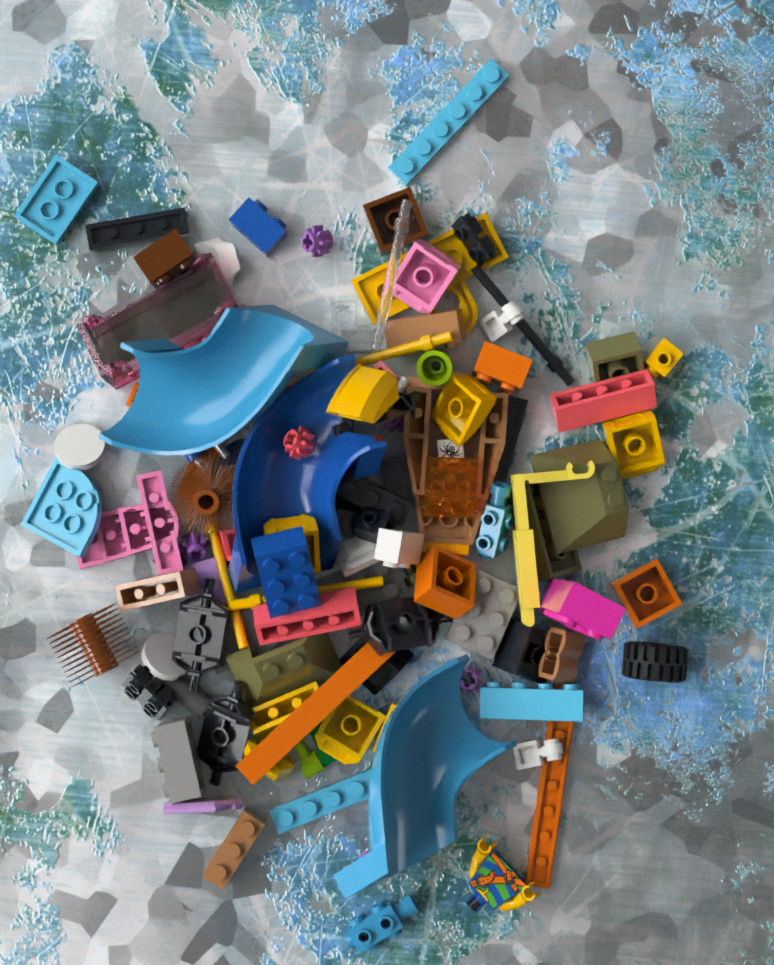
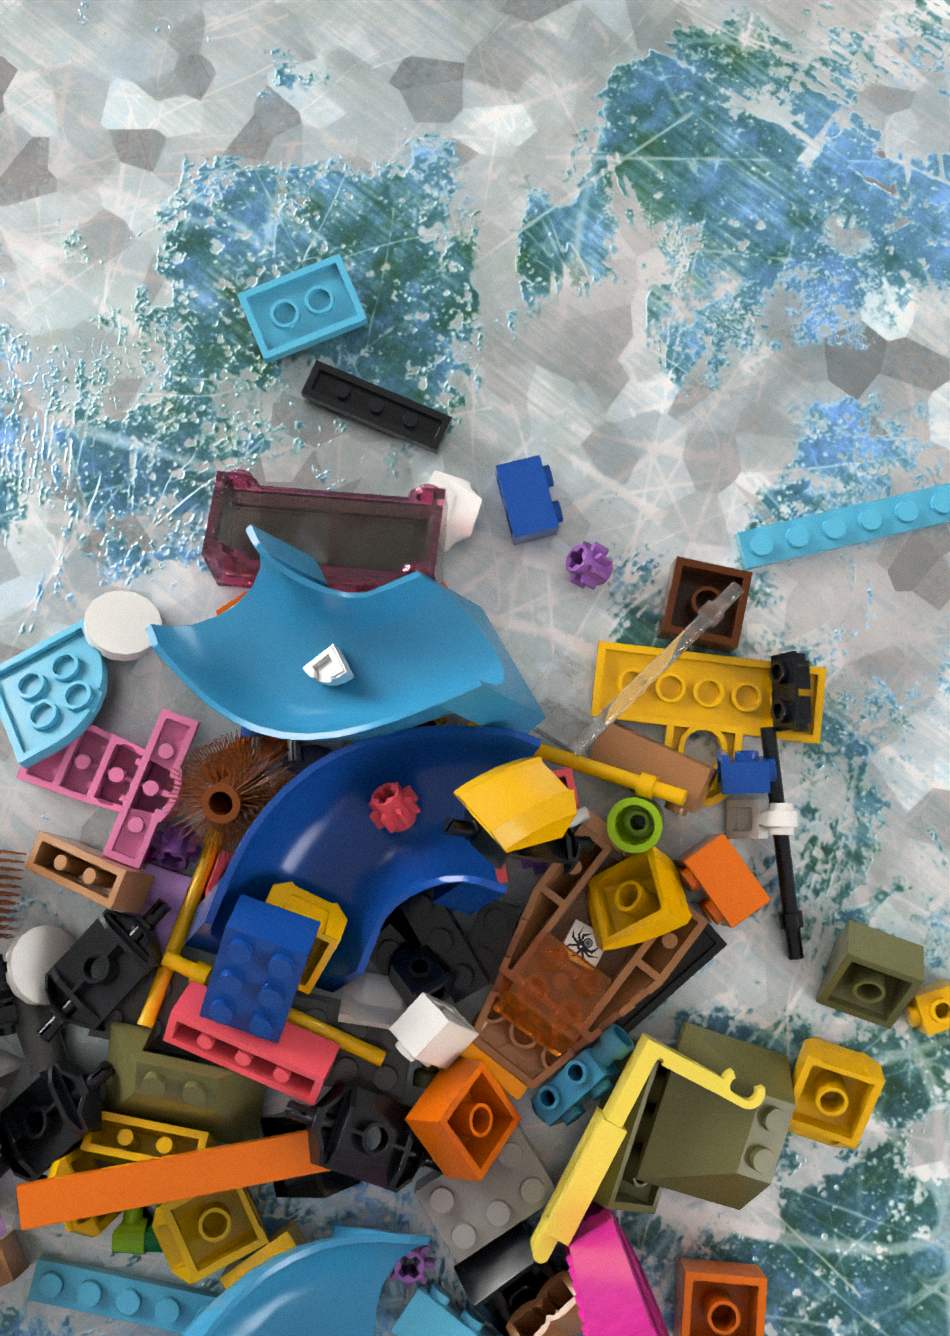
camera: 35 degrees right, 5 degrees down
reddish brown brick [133,228,198,290] -> none
bright pink slope [388,239,461,314] -> none
coral brick [549,369,657,433] -> none
none -> white tile [303,644,354,686]
none -> blue brick [716,750,777,795]

